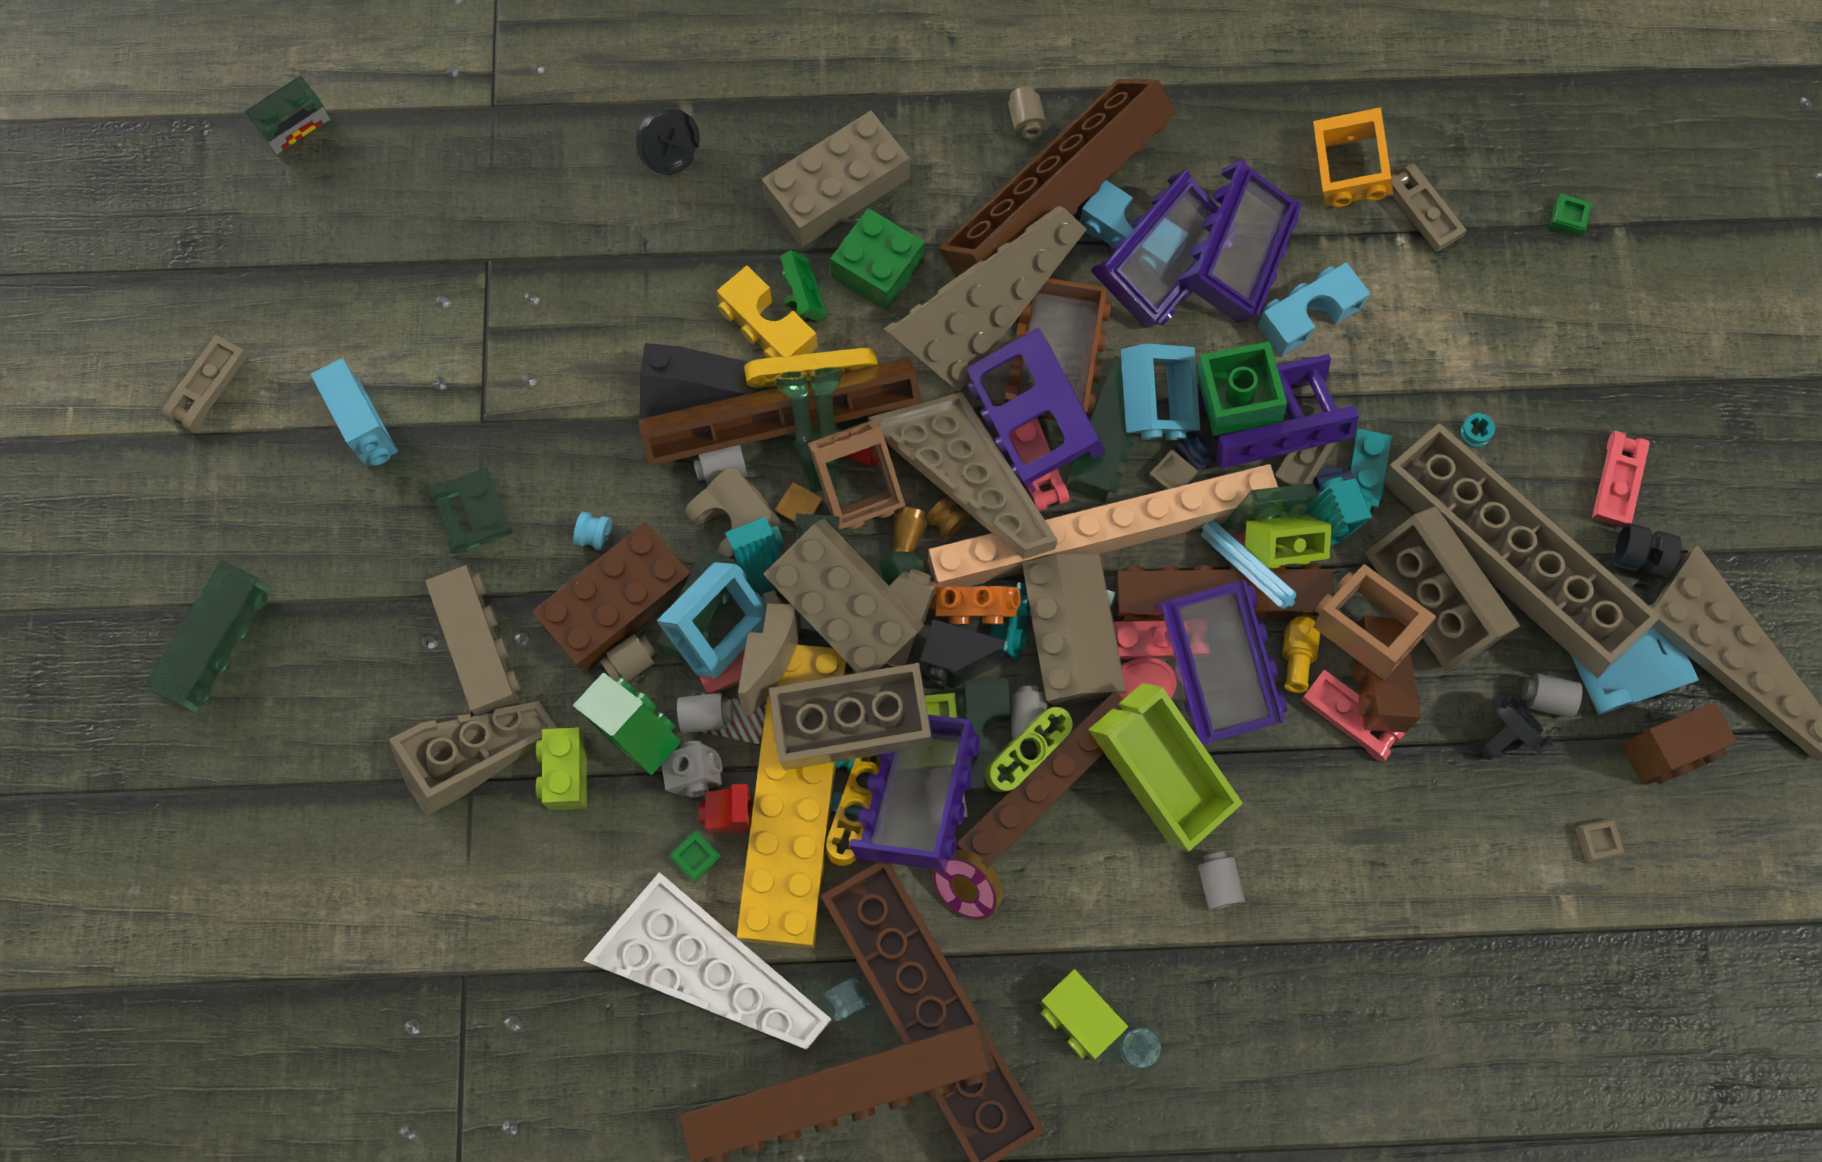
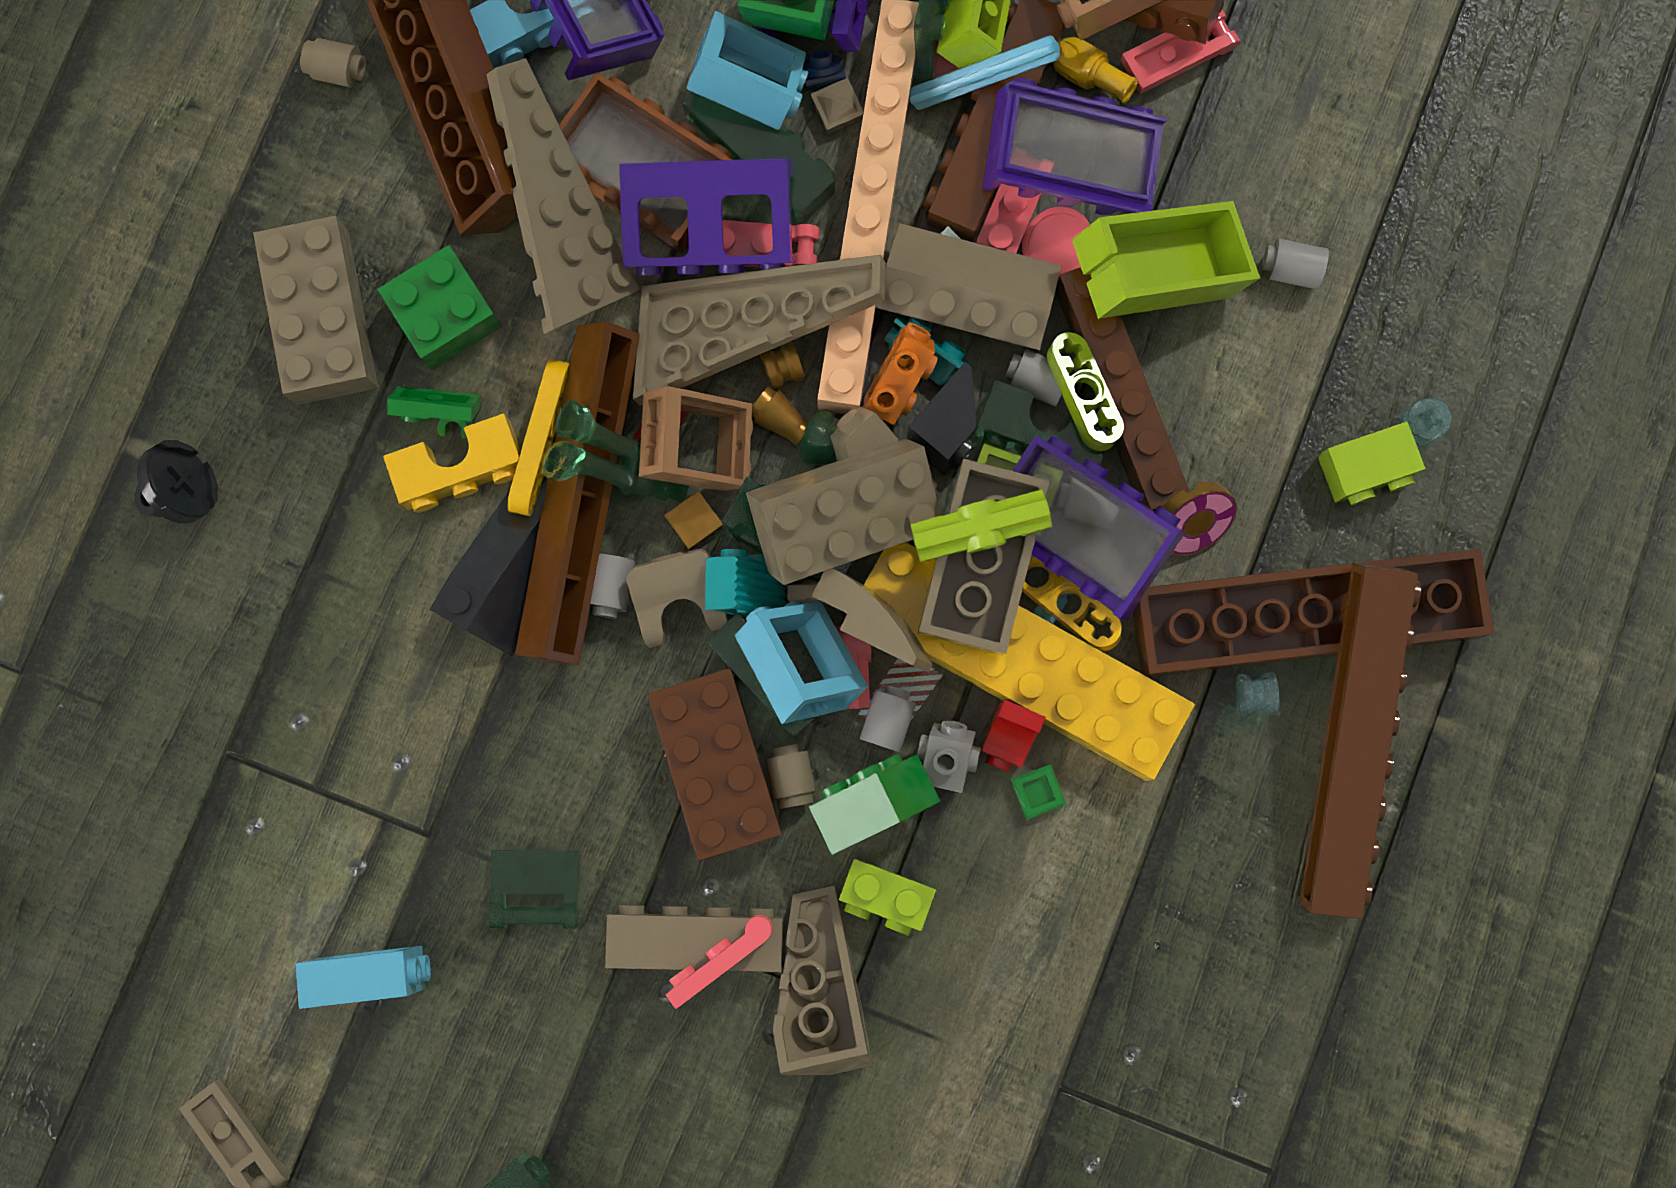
camera: 65 degrees left, 10 degrees up
medium azure wheel [573,511,612,552] -> none
white wing [583,872,832,1050] -> none
none -> coral plate [665,915,773,1009]
none -> lime piece [910,490,1052,562]

